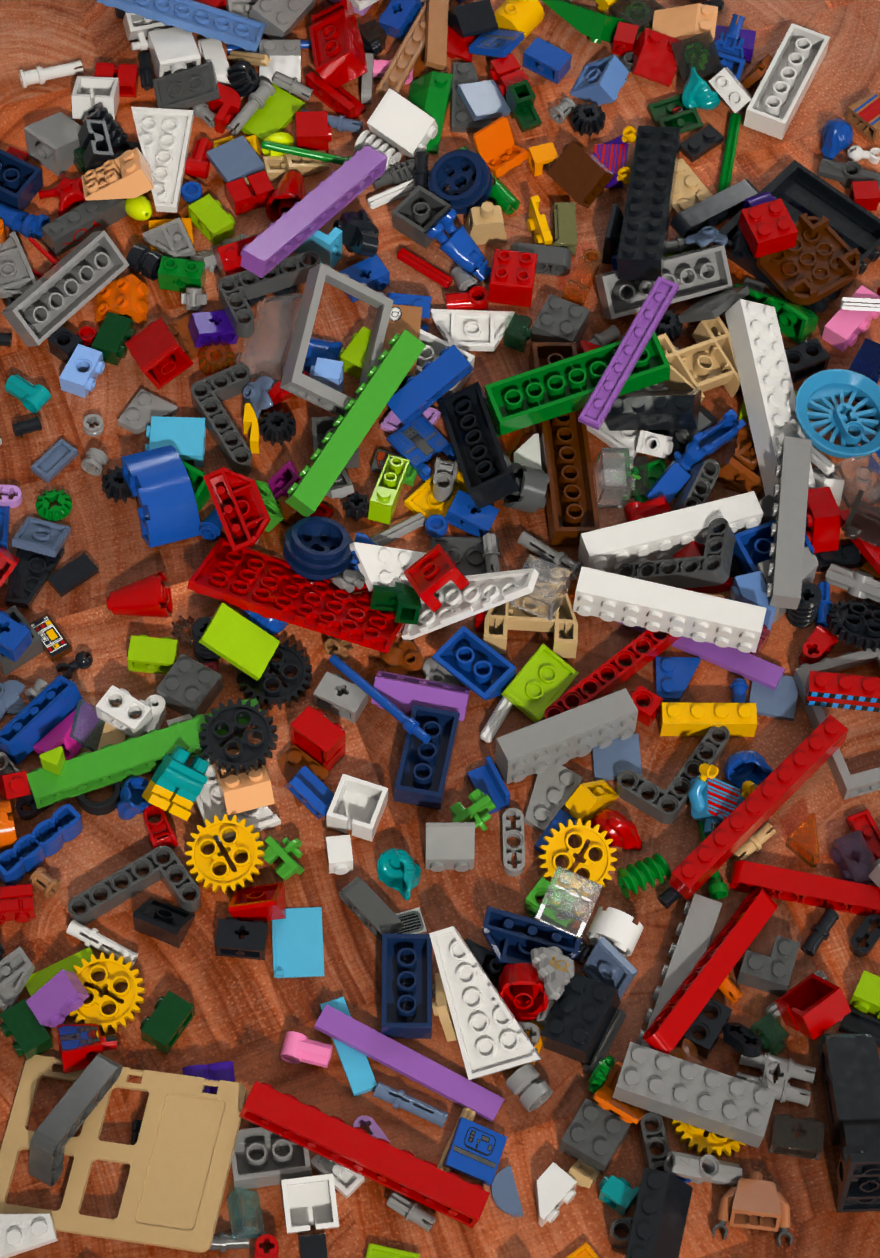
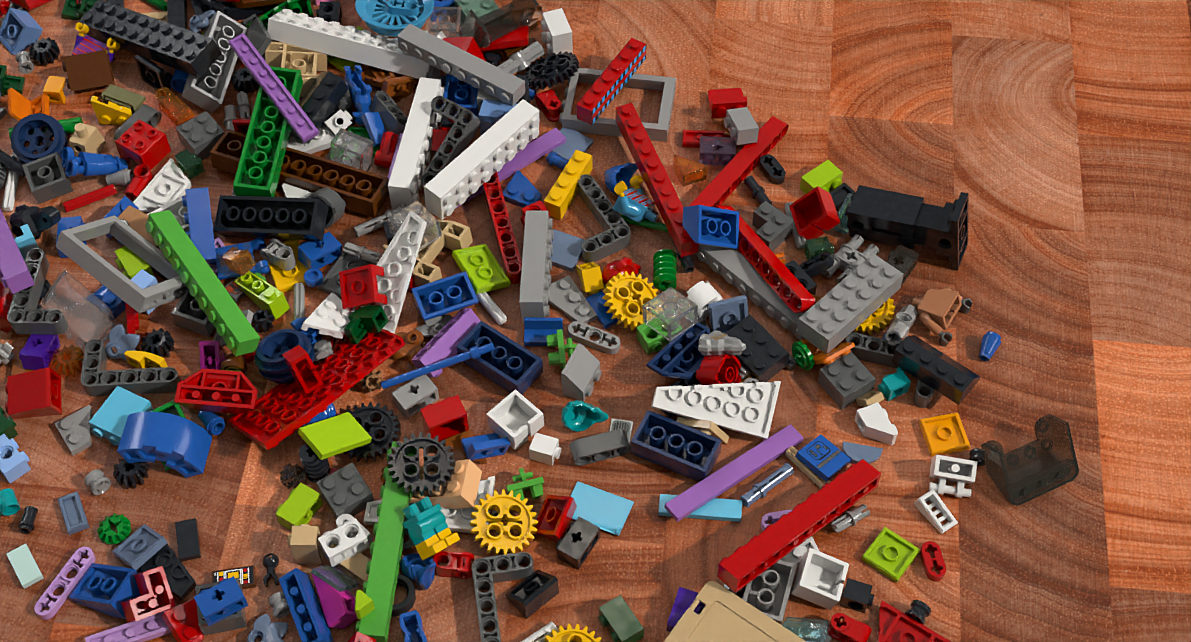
camera: 60 degrees left, 5 degrees down
light grey bush [83,414,104,437] -> none
red cone [106,571,173,618] -> none
bright pink piece [279,1031,333,1068] -> none
light grey wheel [506,1063,553,1112] -> none
none -> clear orange brick [222,247,256,276]
none -> red piece [282,345,323,395]
none -> tan brick [287,524,323,564]
none -> blue slope [683,205,739,249]

